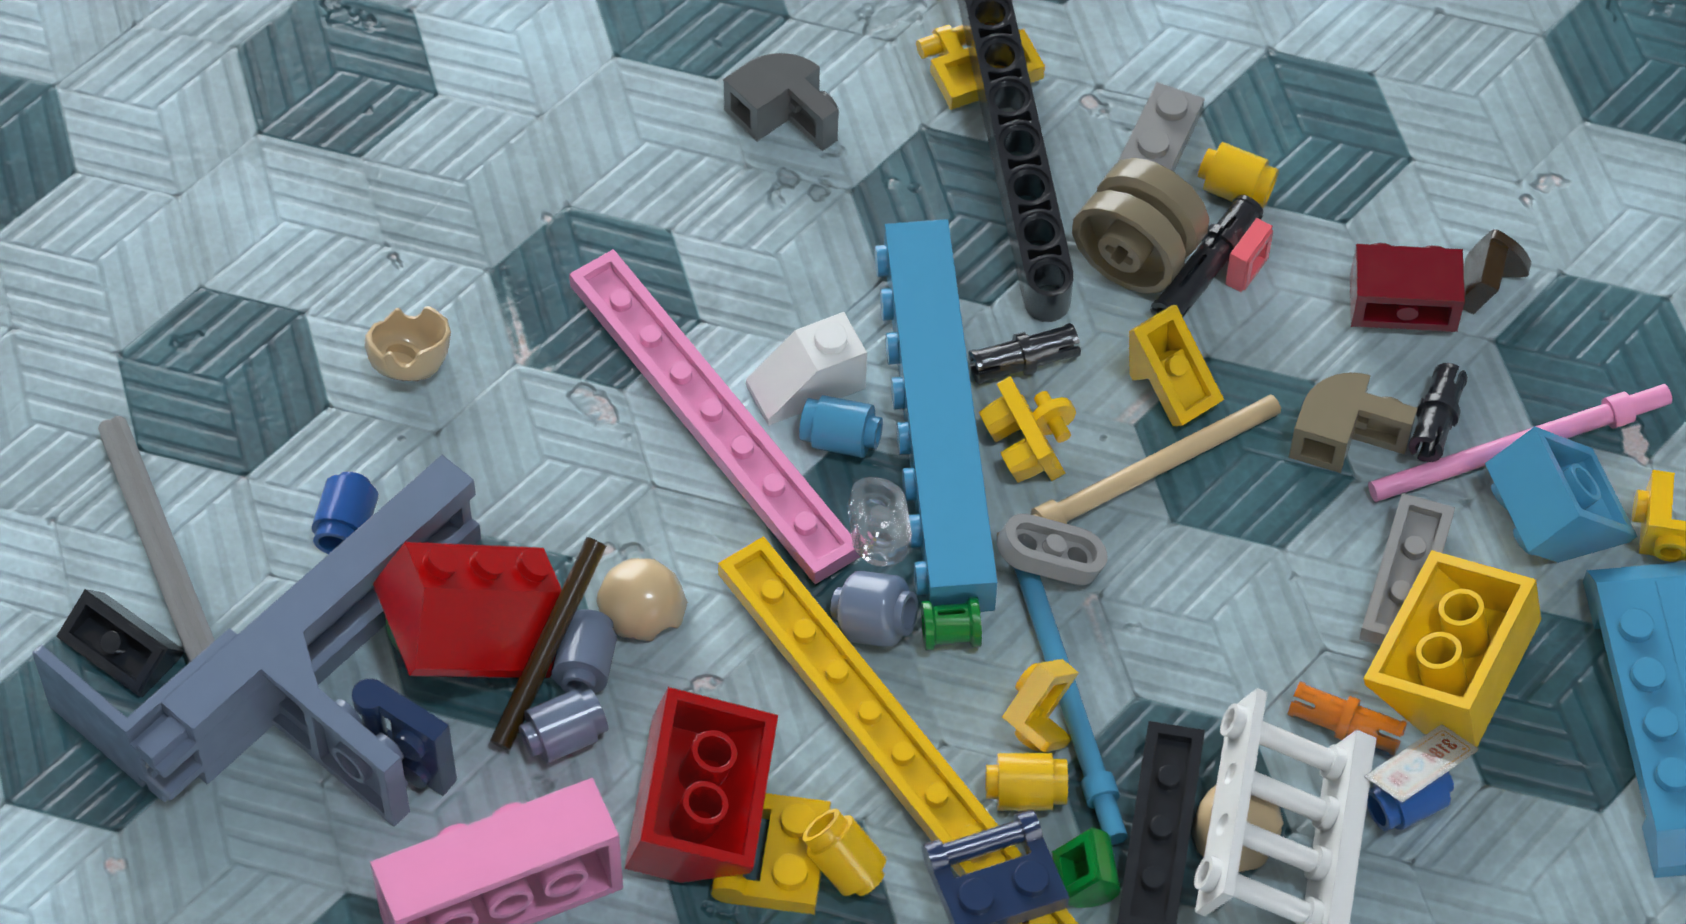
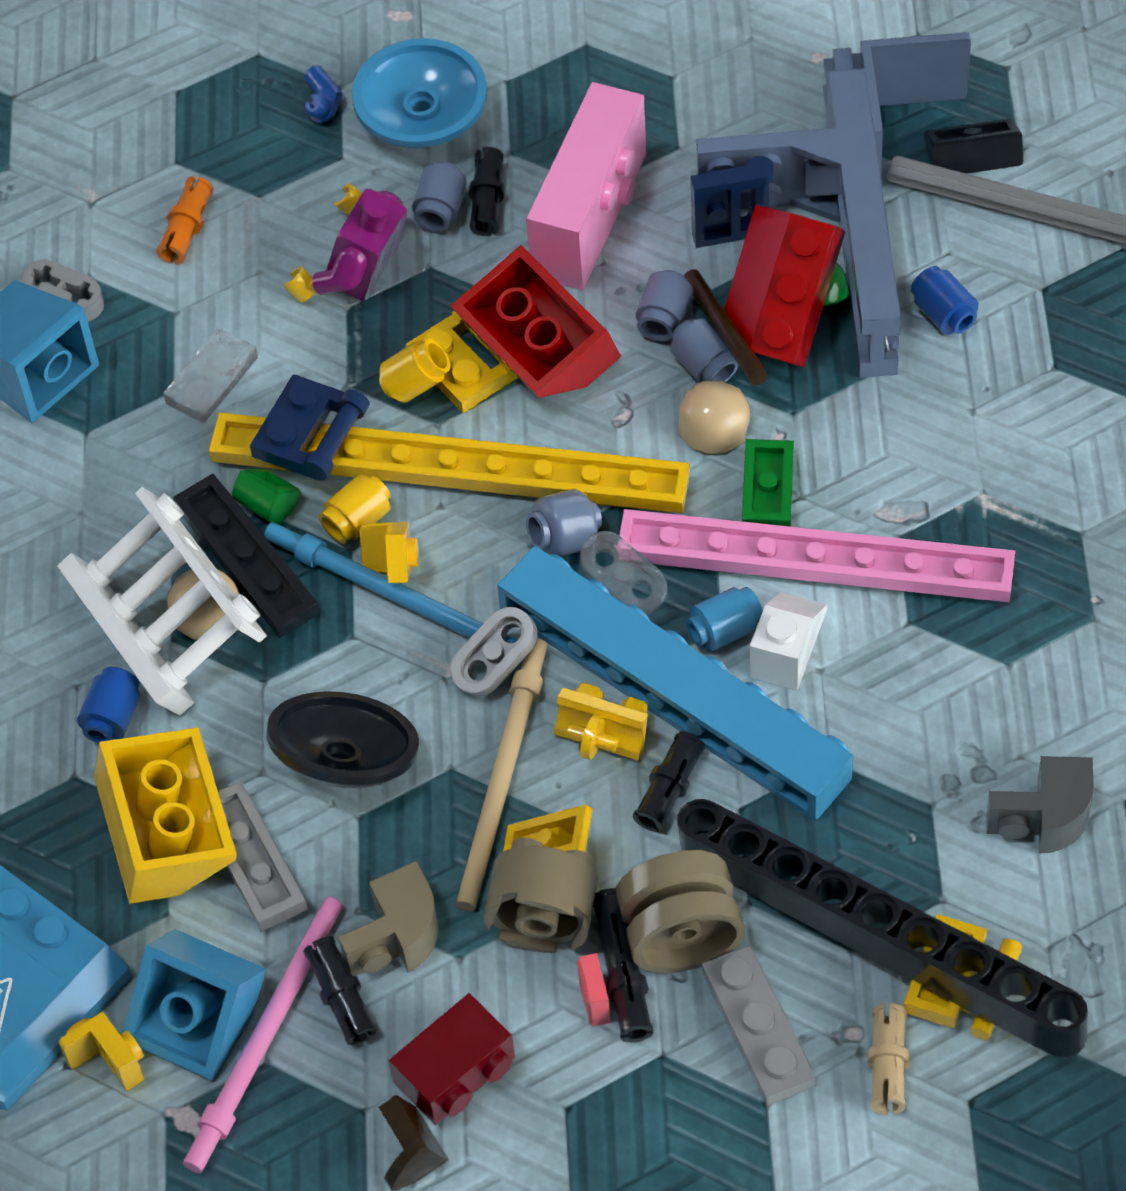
camera: 140 degrees right, 0 degrees up
tan hair [364,306,451,381] -> none
green bush [921,597,982,651] -> none
yellow brick [1197,142,1279,208] -> none
orange pin [1288,681,1407,756] -> none
clear smoke sticker [1364,724,1479,802] -> none
none -> black dish [266,691,419,788]
none -> dark tan brick [484,838,598,953]
none -> green plate [742,439,794,527]
none -> tan pin [867,1003,910,1115]

